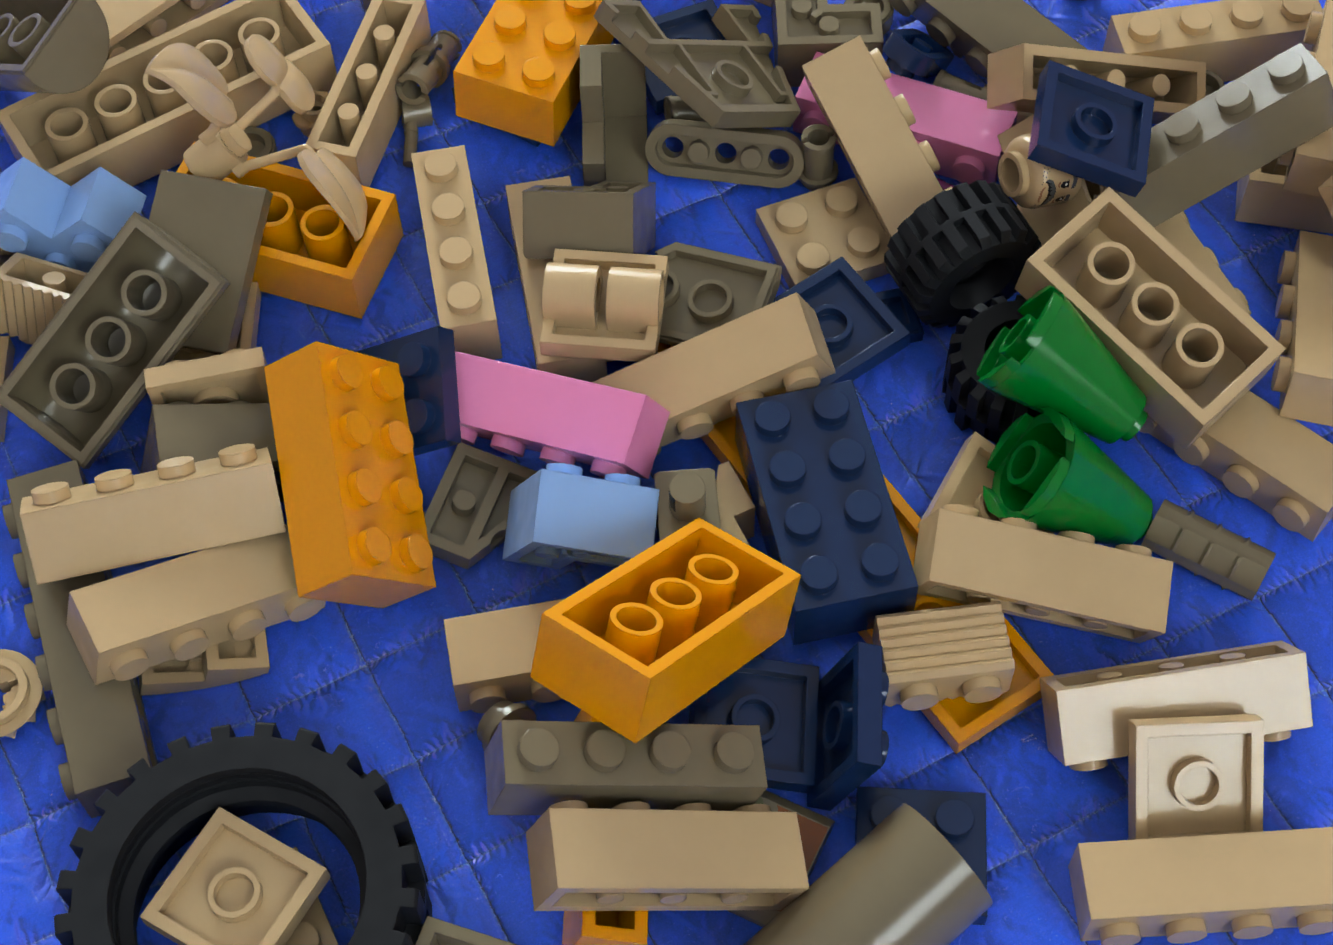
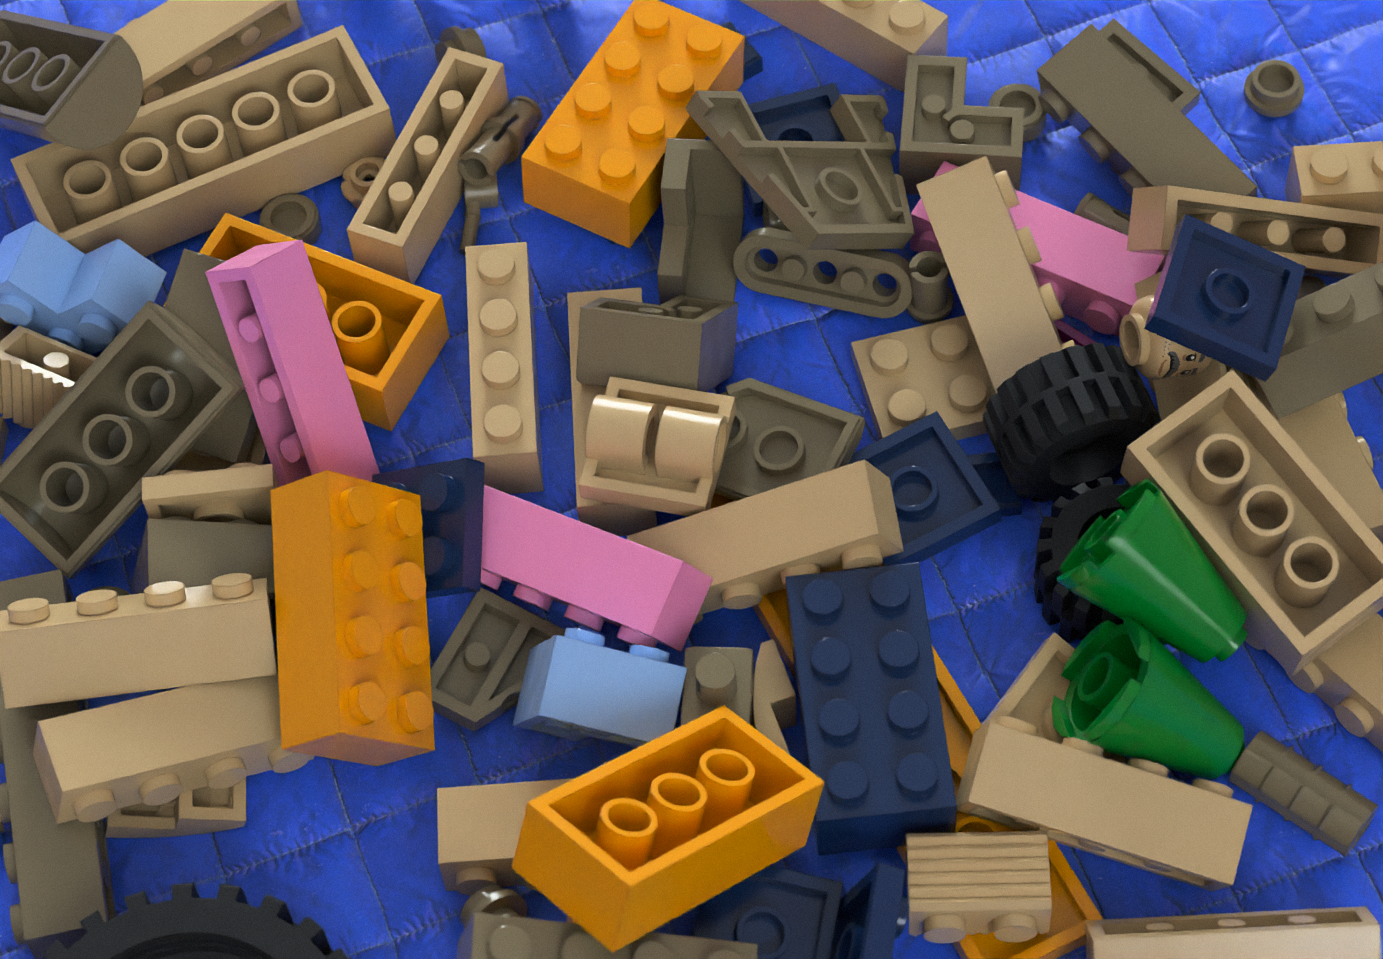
camera: 10 degrees right, 0 degrees up
tan plant [145,34,368,242] -> none
dark blue plate [882,28,954,79] -> none
none -> bright pink brick [205,240,380,487]

